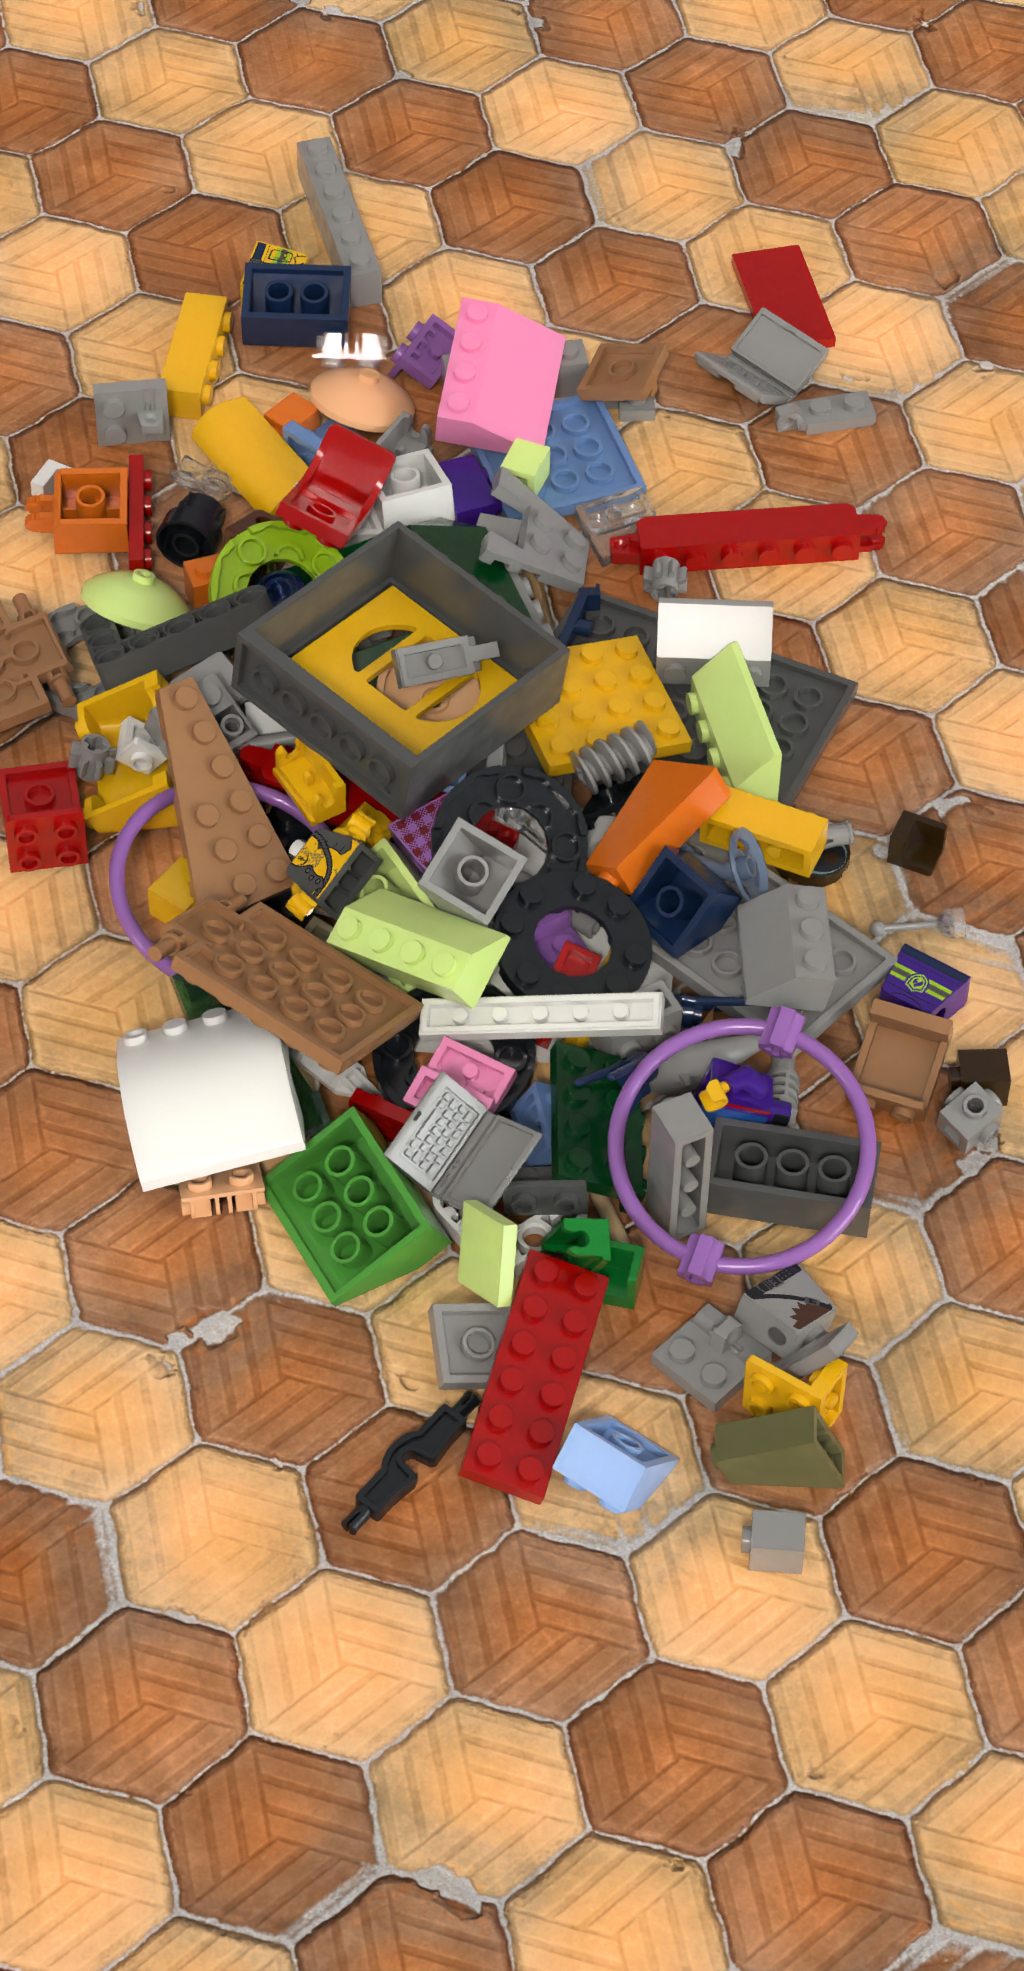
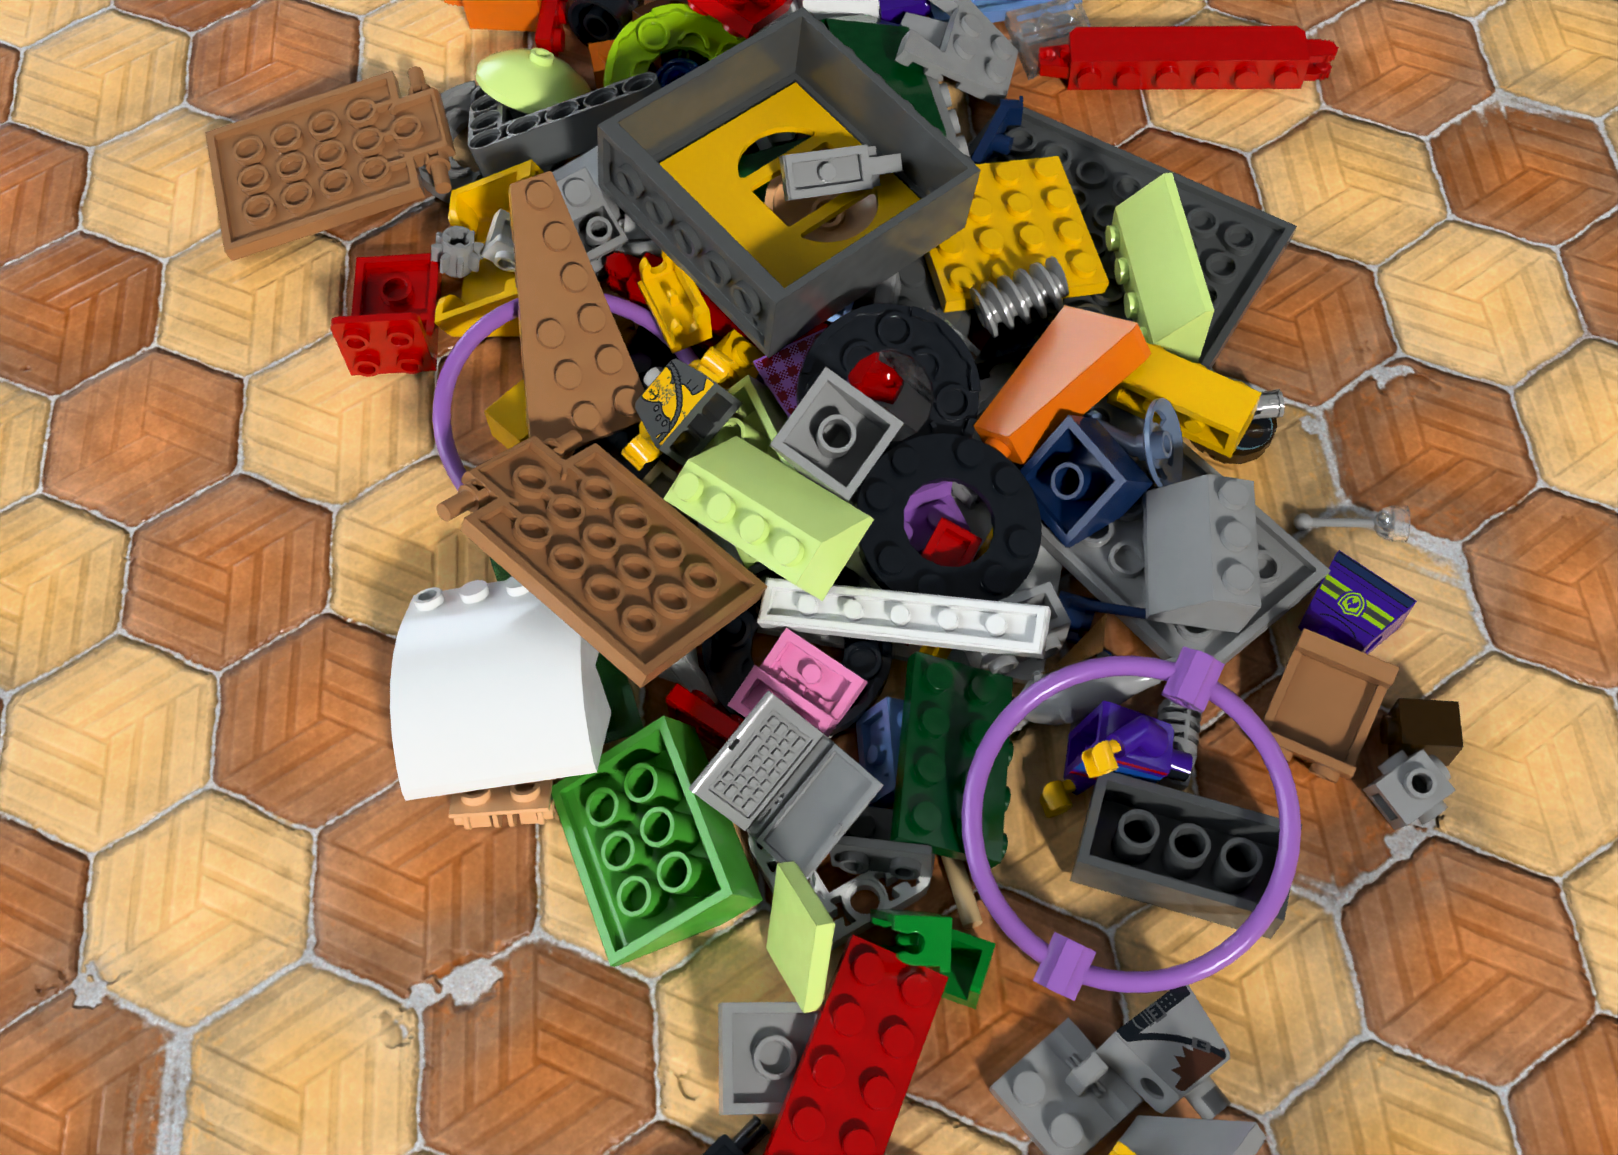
camera: 10 degrees right, 10 degrees up
dark blue plant [574,1051,658,1117] -> none
light grey gear [643,556,688,601] -> none
light grey brick [646,1092,714,1239] -> none
slope [655,597,773,687] -> none
dark brown panel [887,810,947,876] -> none

